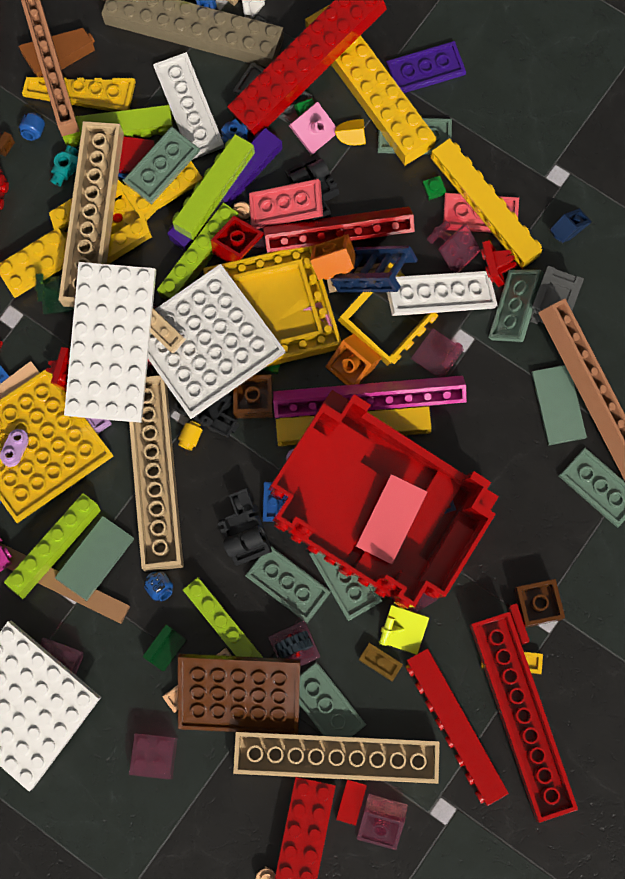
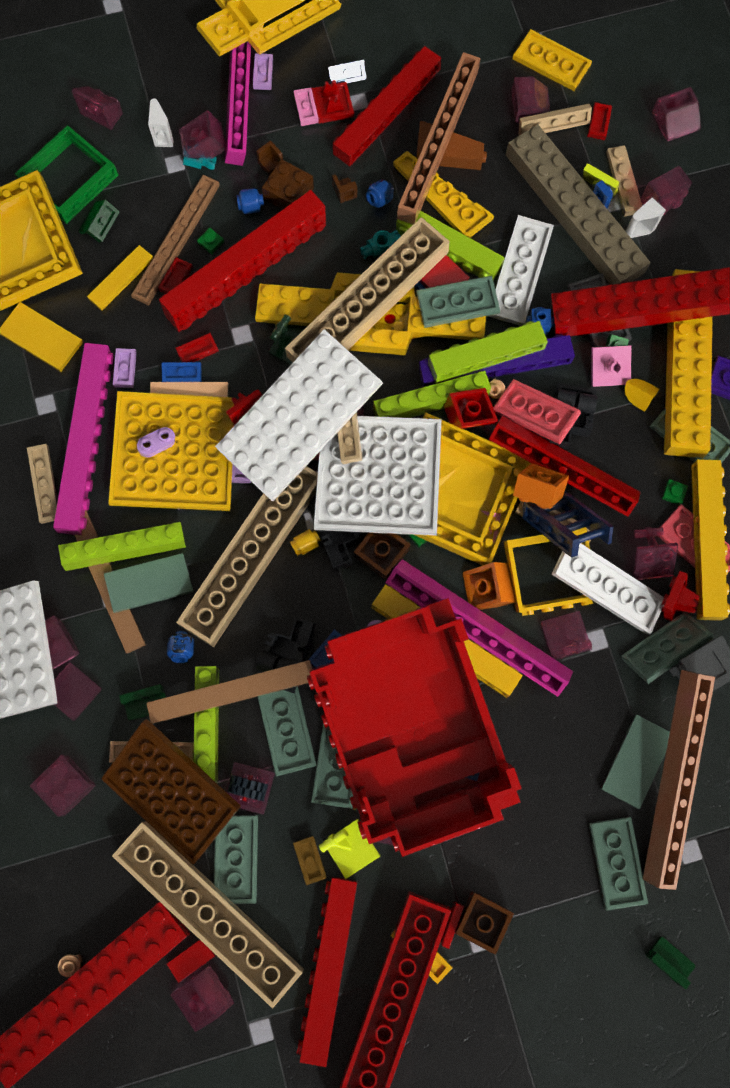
camera: 30 degrees right, 0 degrees up
coral tile [356,474,428,564] -> none
none -> clear pink tile [54,662,102,721]
none -> medium nougat tile [147,660,313,724]

